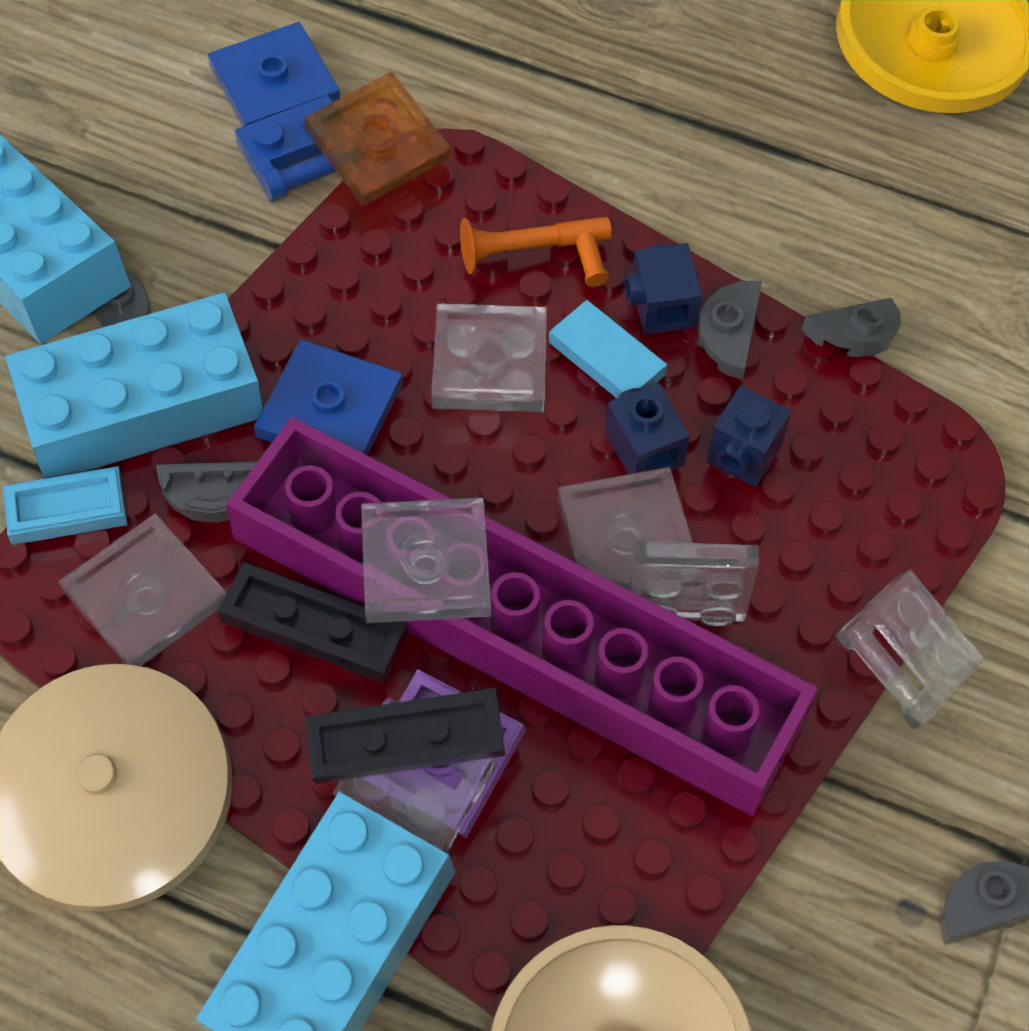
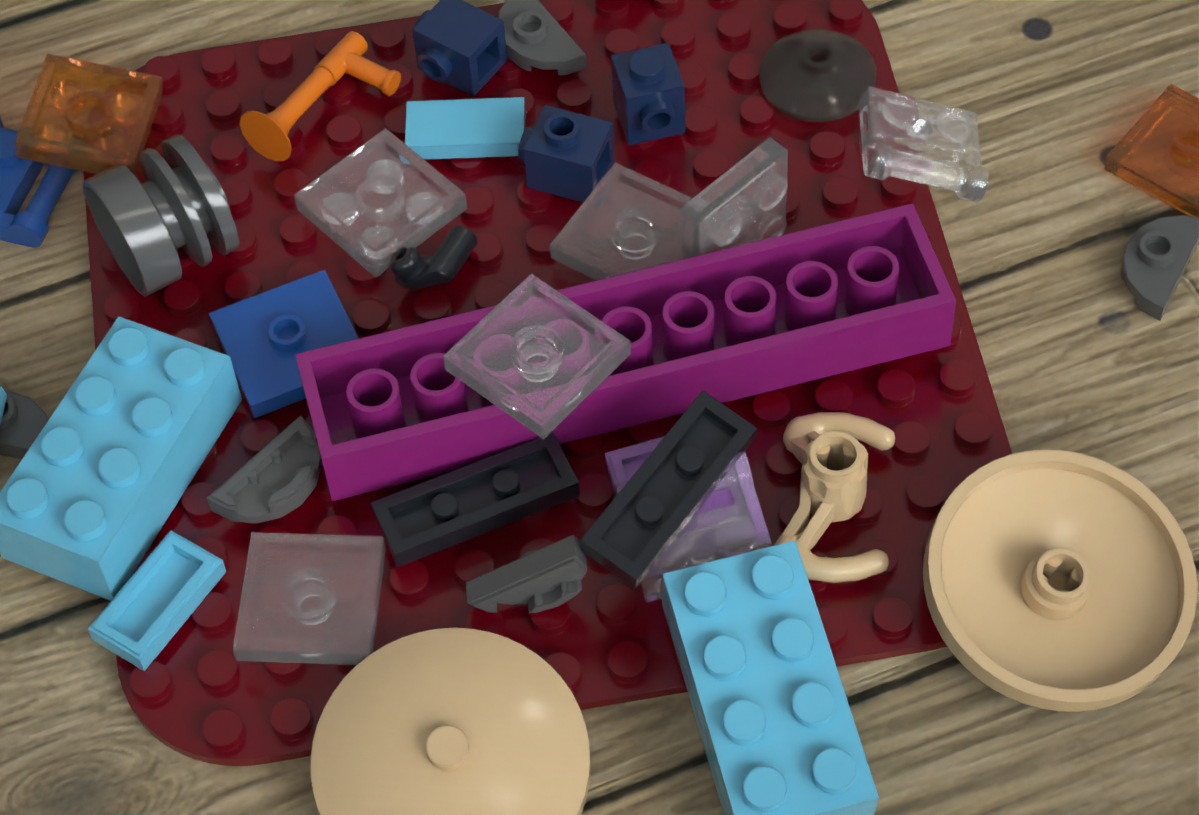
camera: 40 degrees left, 5 degrees down
none -> dark grey wheel [83,134,240,297]
none -> black arm [389,225,478,291]
none -> dark grey plate [466,535,587,613]
none -> clear smoke dish [759,29,876,122]
none -> tan piece [774,412,895,583]

